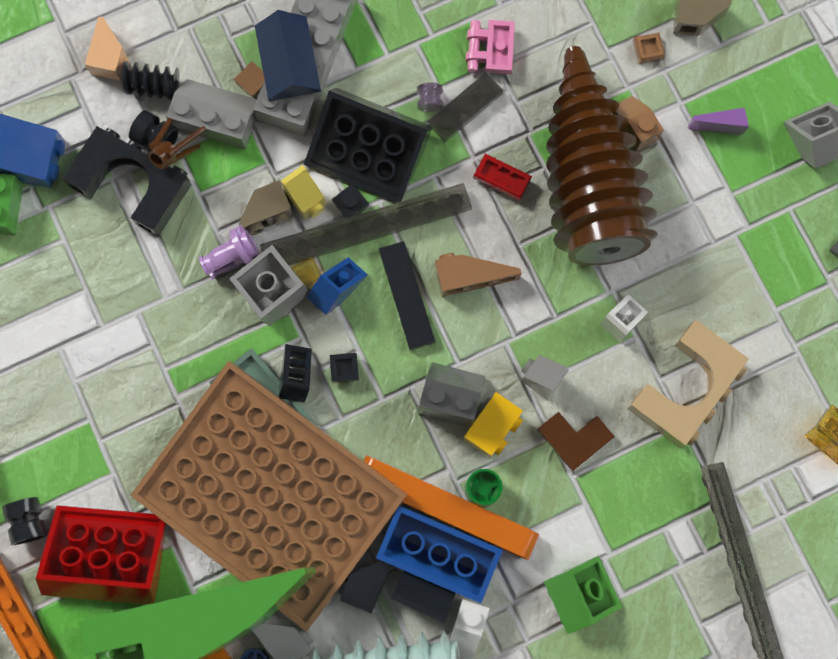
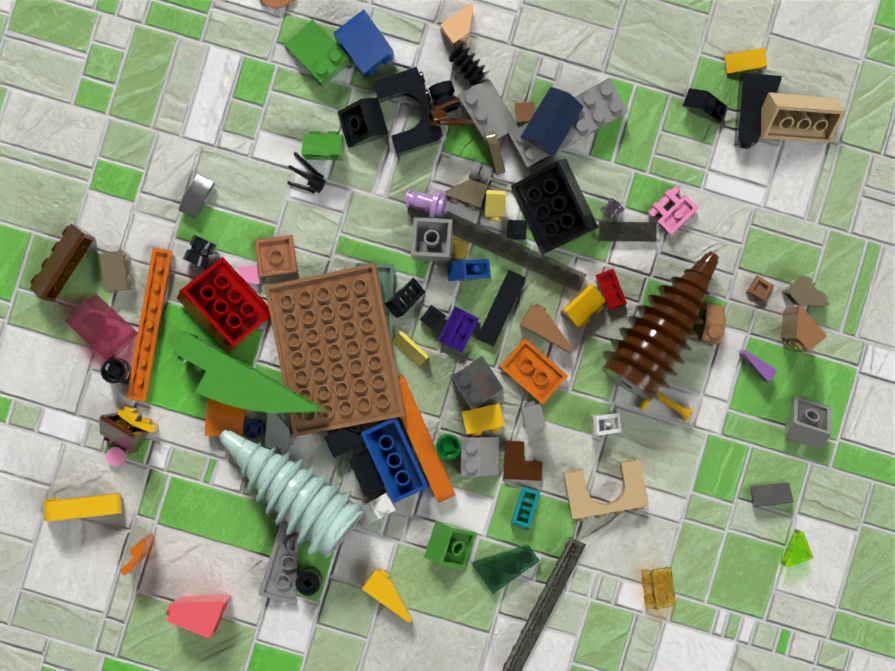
camera: 45 degrees right, 10 degrees up
none -> bright pink tile [238,265,260,284]
none -> nougat tile [254,235,298,278]
none -> black plant [287,152,327,194]
none -> bright green slope [301,131,344,161]
none -> black slope [337,97,389,148]
none -> light yellow slope [393,331,429,367]
none -> dark purple plate [437,306,479,353]
none -> light grey slope [461,436,499,476]
none -> light grey wheel [468,161,493,185]
none -> clear green wing [471,544,540,594]
none -> dark tan beam [484,130,506,176]
none -> orange plate [499,338,568,405]
none -> teal slope [510,487,540,530]
none -> yellow slope [560,283,605,328]
none -> yellow piece [638,391,695,424]
none -> medium nougat slope [781,306,827,352]

